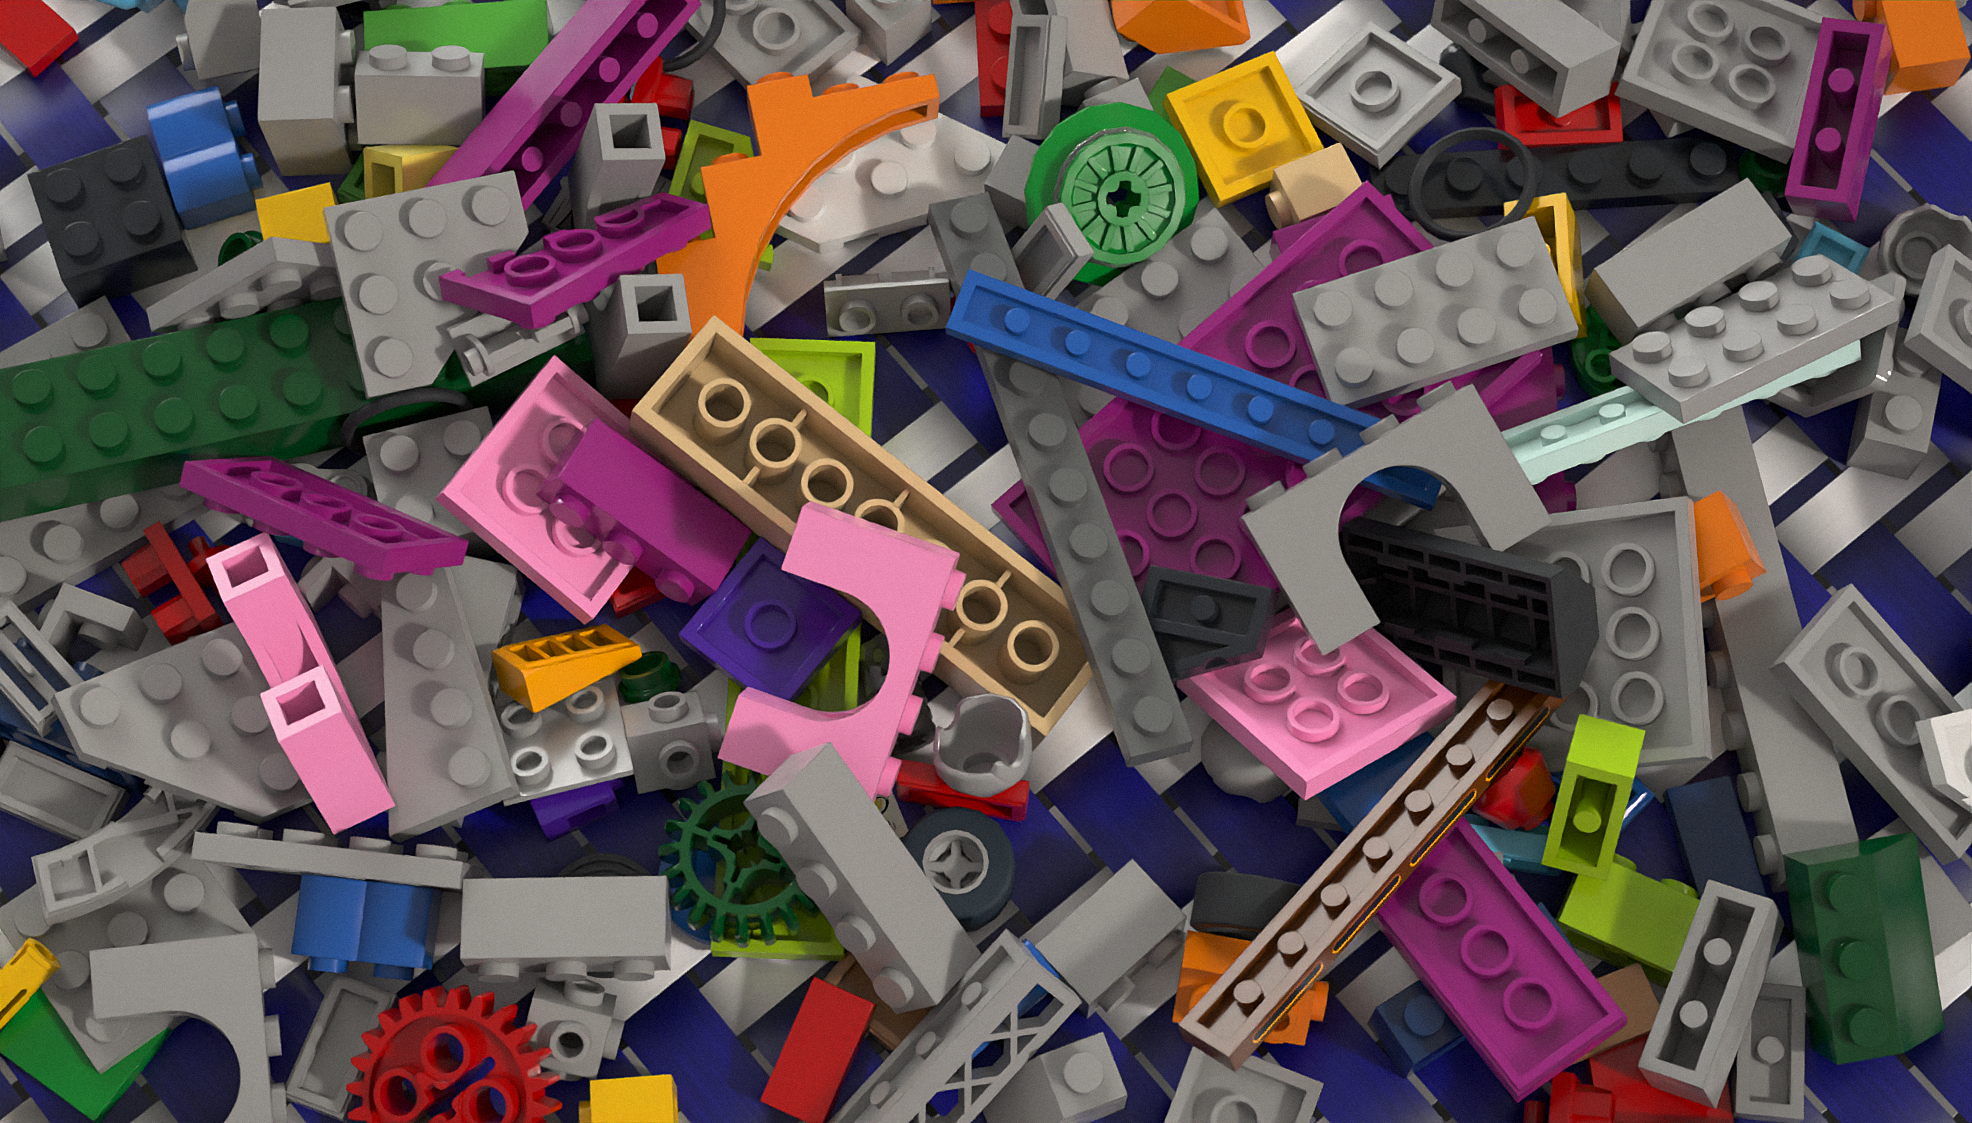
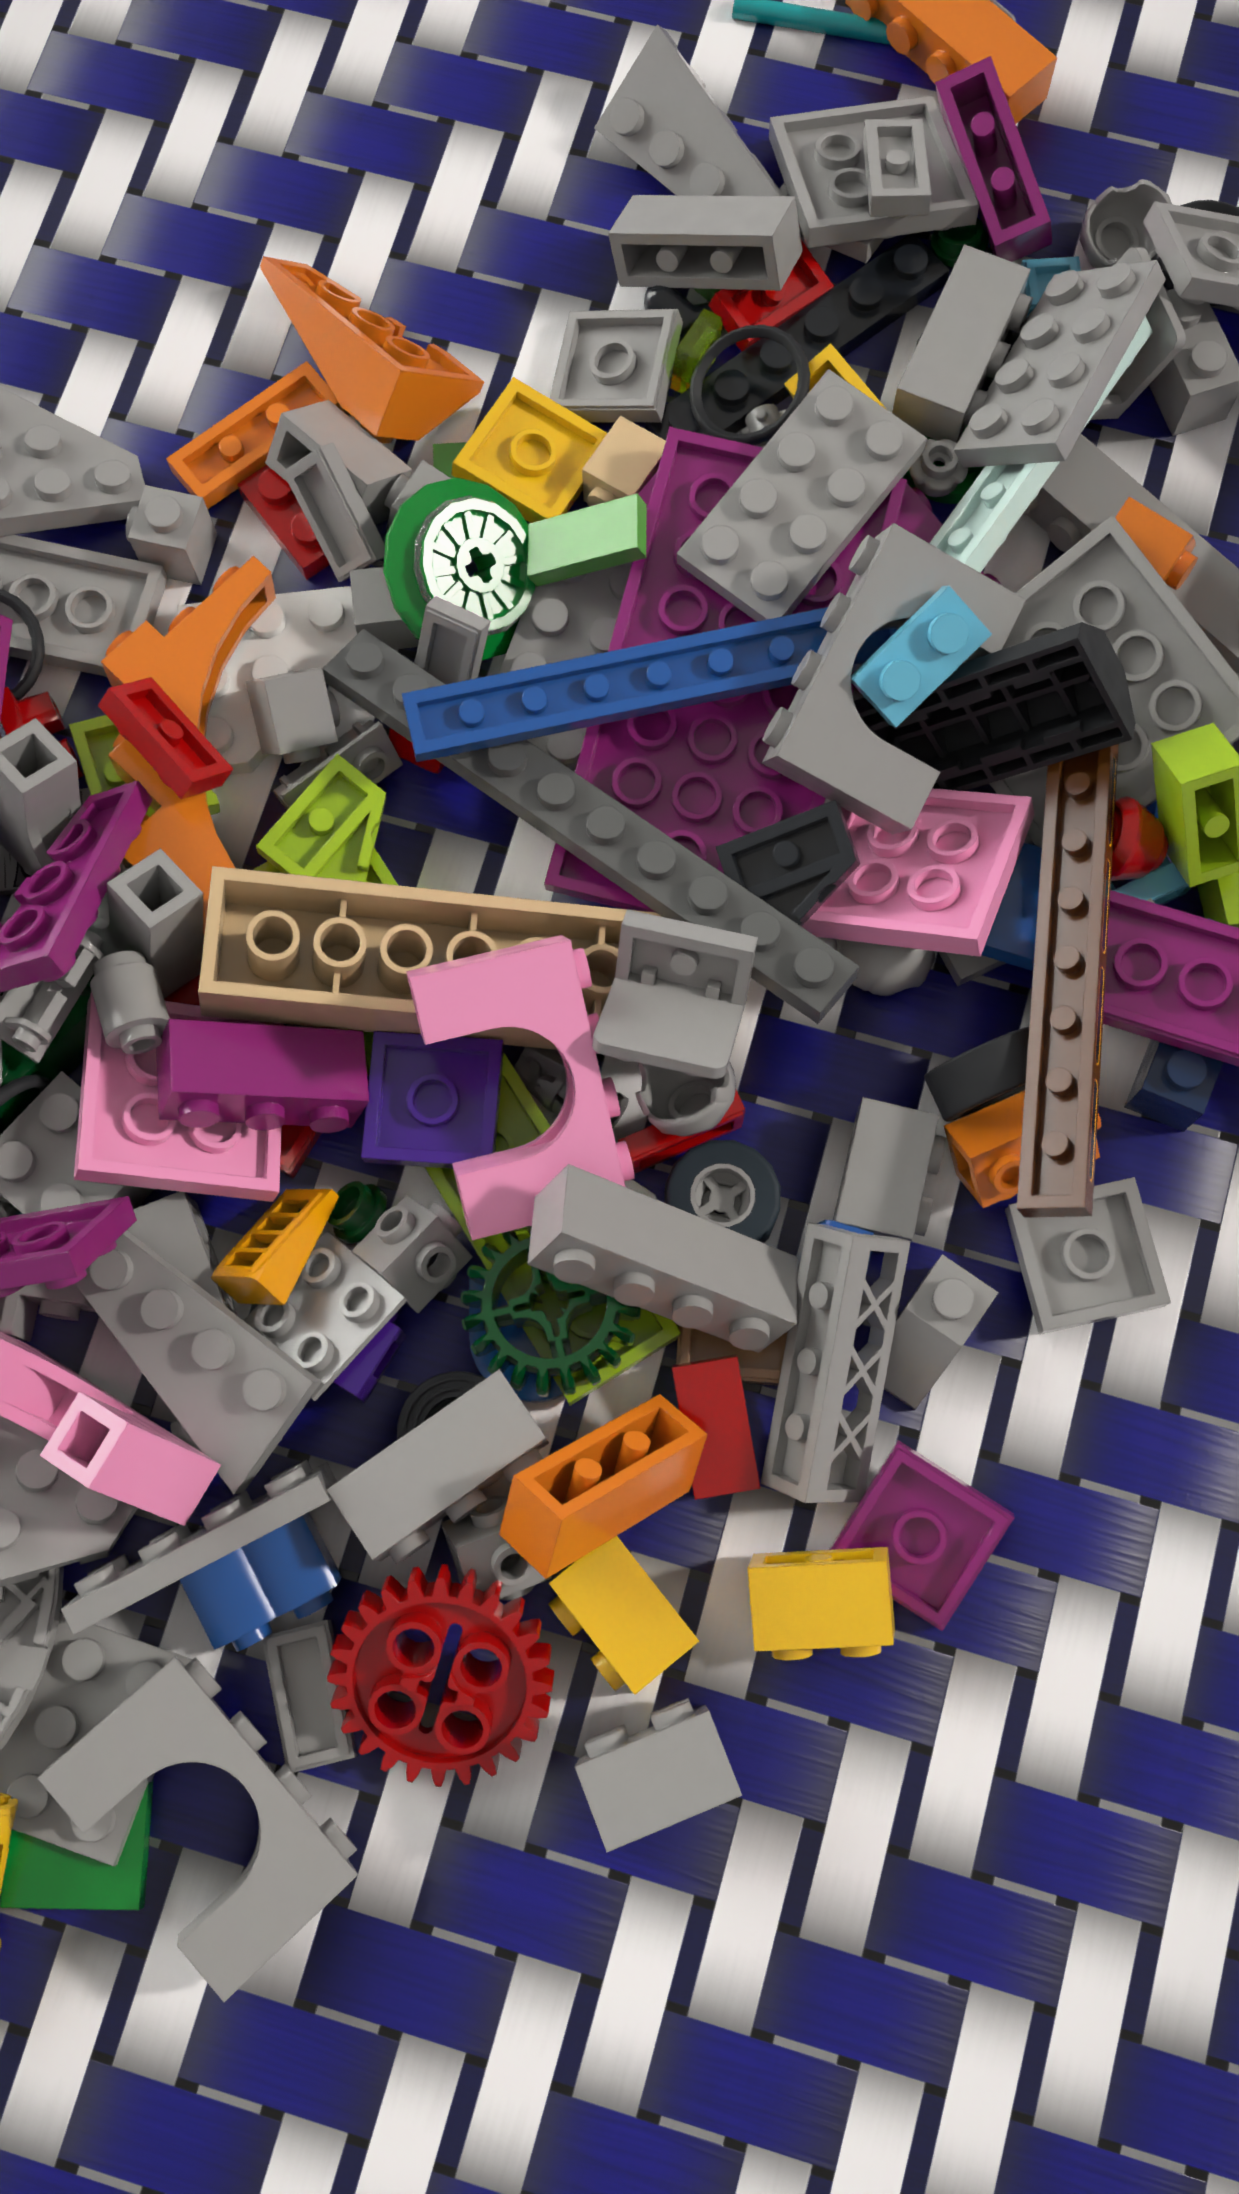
camera: 30 degrees left, 5 degrees up
none -> light grey brick [90,951,170,1054]
none -> red plate [98,677,233,800]
none -> light grey brick [245,668,340,764]
none -> lime wing [256,753,386,882]
none -> orange brick [499,1394,707,1579]
none -> tile [527,493,647,587]
none -> light grey bracket [592,909,758,1079]
none -> clear neon green tile [670,309,723,394]
none -> light grey piece [740,404,786,446]
none -> medium azure plate [851,585,992,727]
none -> light grey plate [863,118,932,218]
none -> light grey plate [909,439,968,497]

